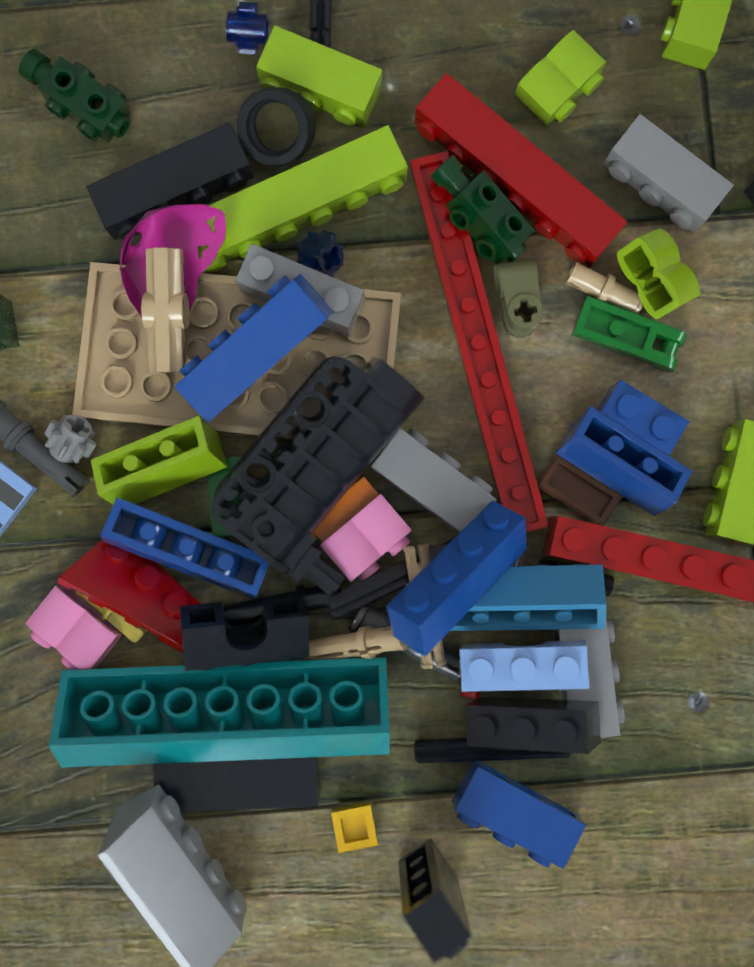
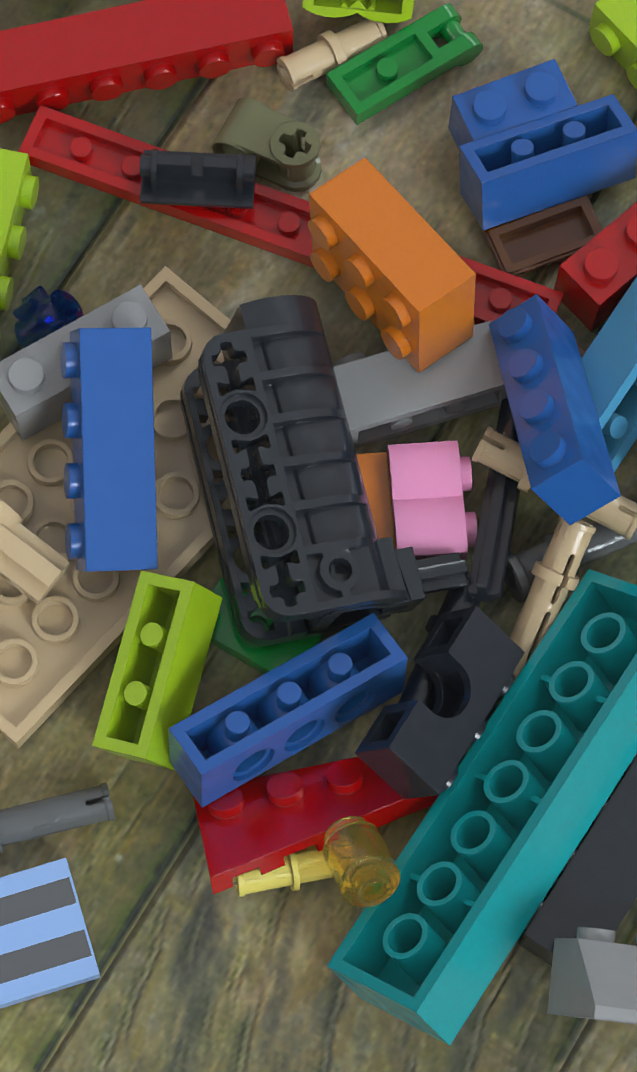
camera: 55 degrees left, 15 degrees down
bright pink brick [25,585,123,670] -> none
light grey gear [44,415,97,463] -> none
dark green brick [430,154,534,264] -> none
none -> black hinge [140,149,256,209]
none -> orange brick [308,157,476,373]
none -> clear yellow brick [323,816,400,908]

